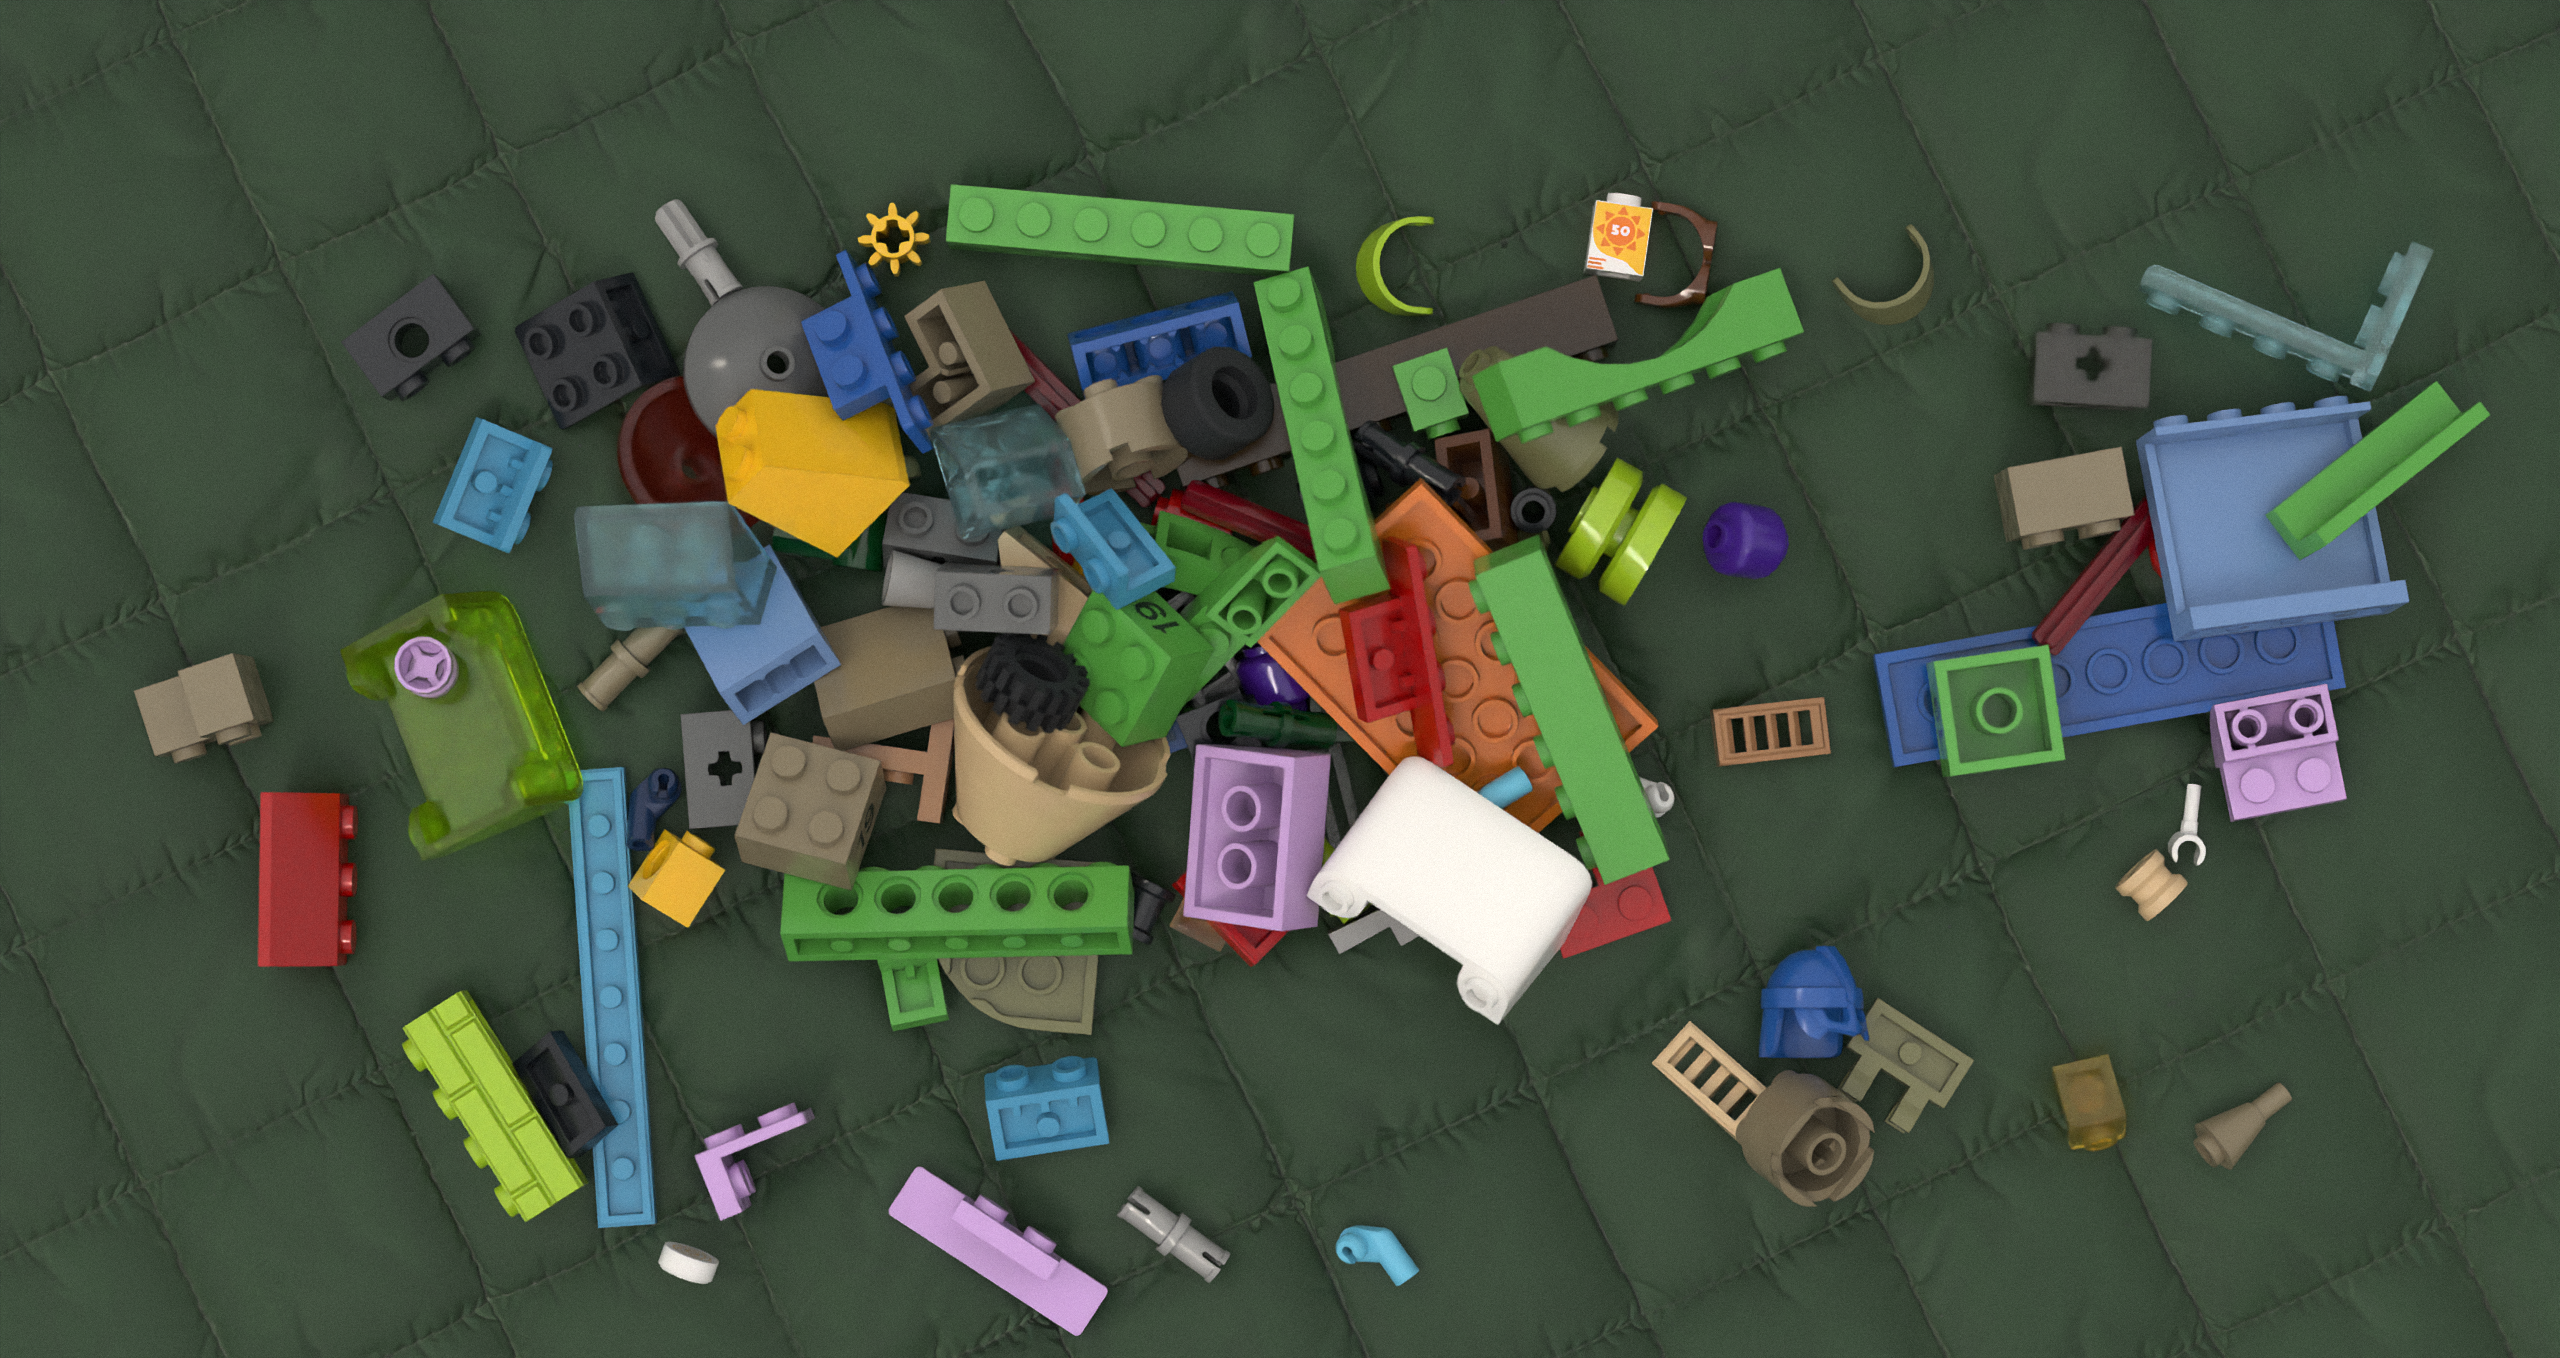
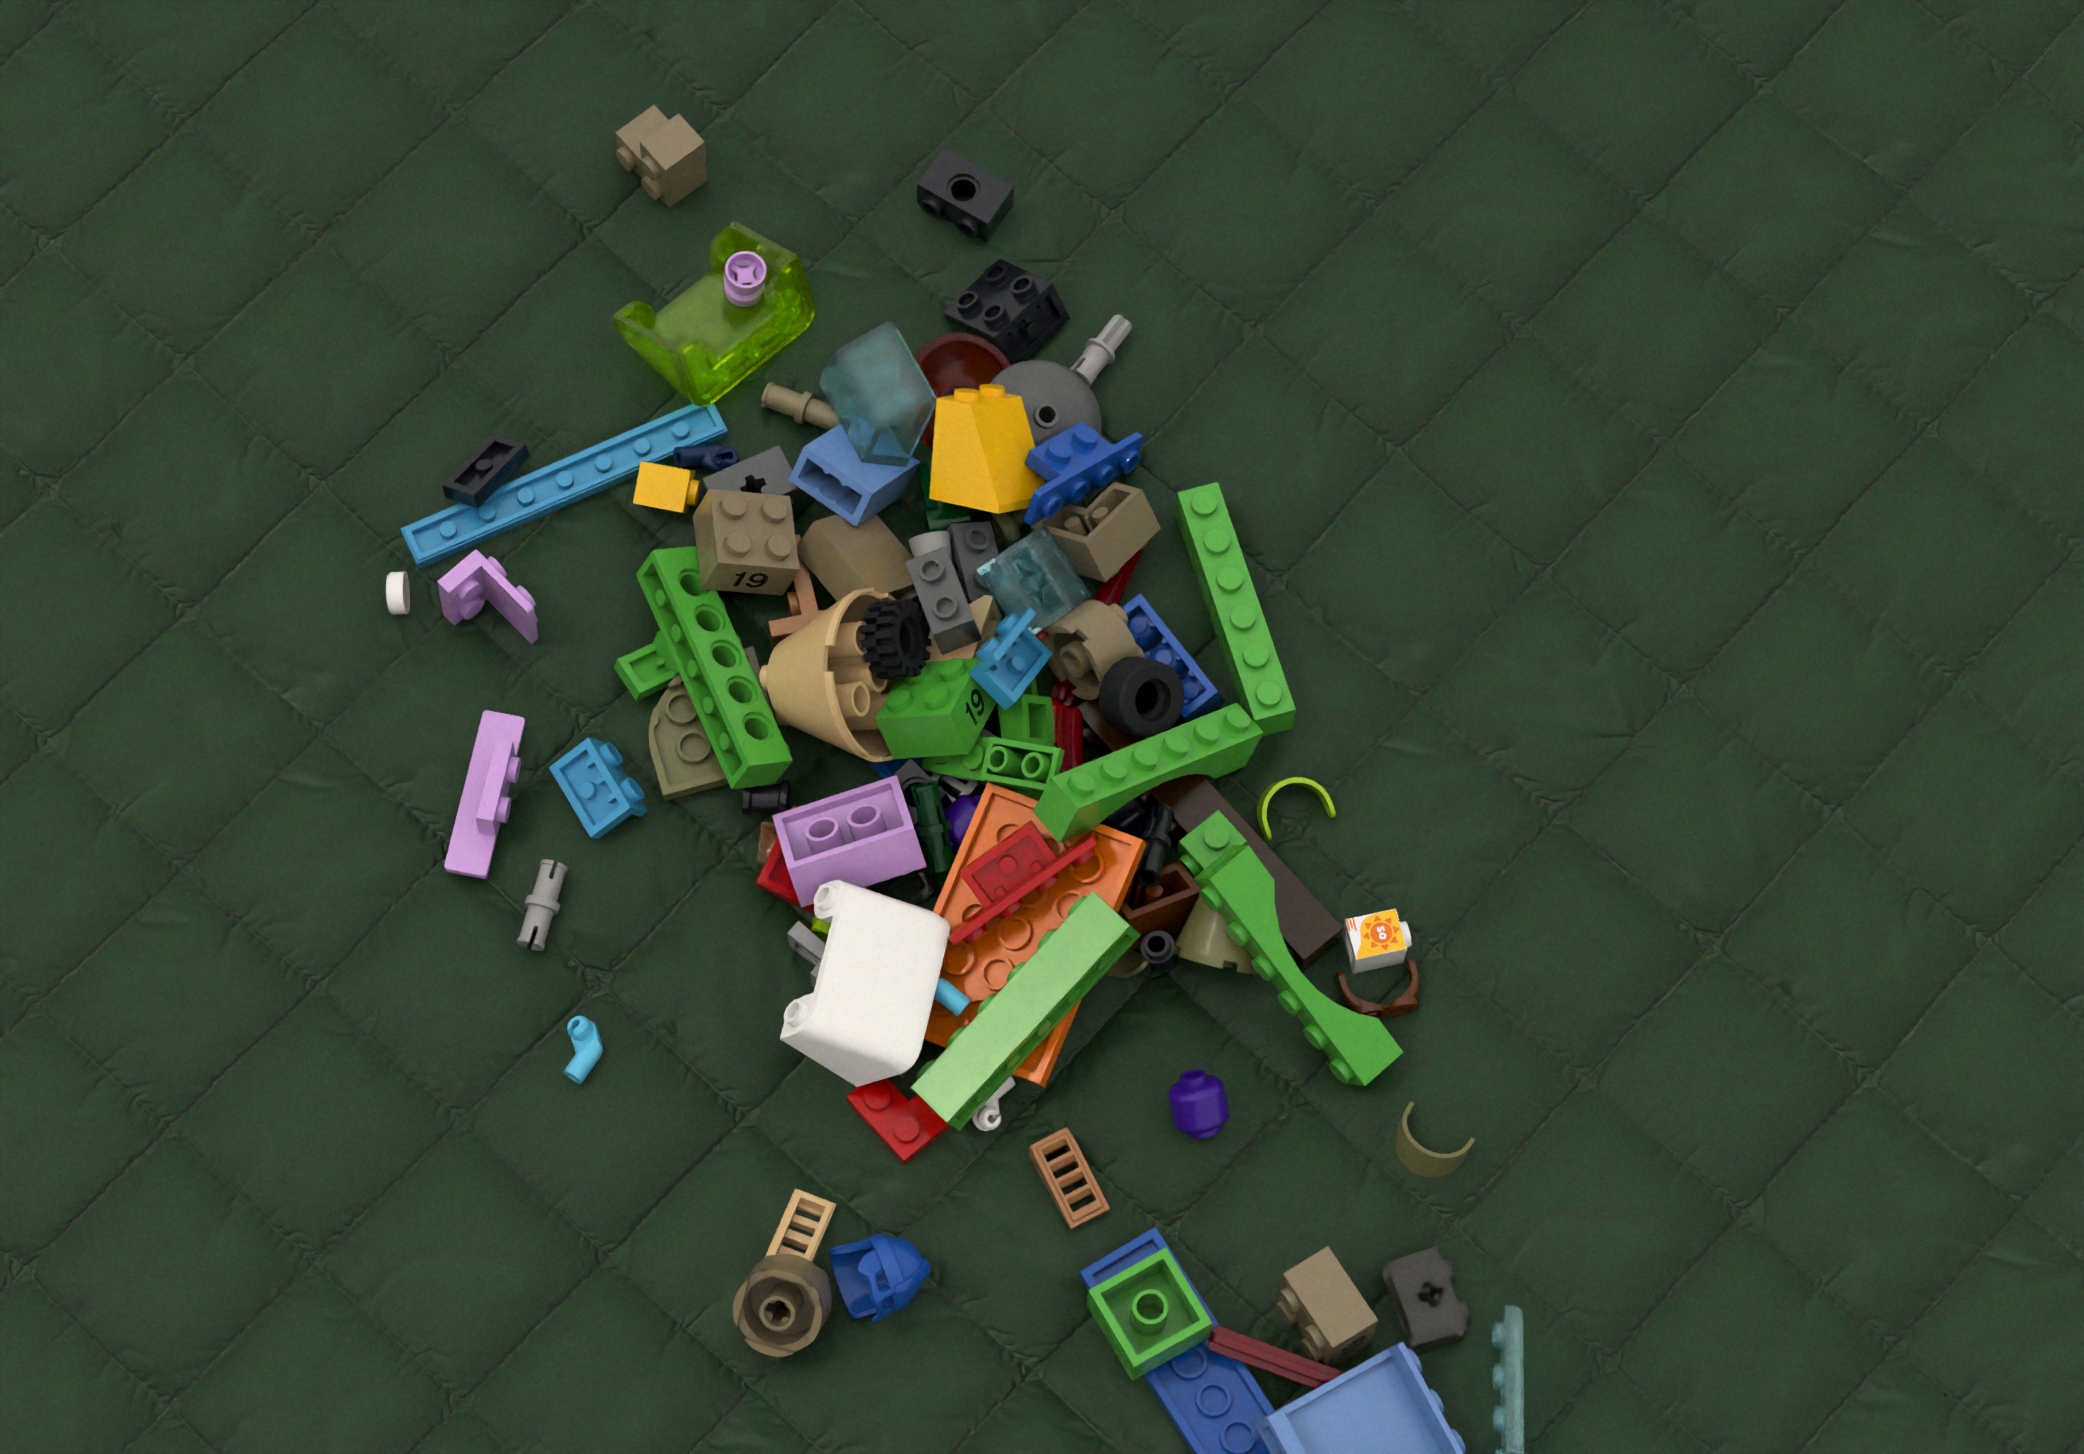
camera: 60 degrees right, 20 degrees down
red slope [258,792,358,967] -> none
lime brick [402,990,589,1222] -> none
dark azure bracket [433,417,553,553] -> none
yellow gear [858,203,931,277] -> none
lime wheel [1554,457,1687,606] -> none
olive plate [1836,998,1974,1134] -> none

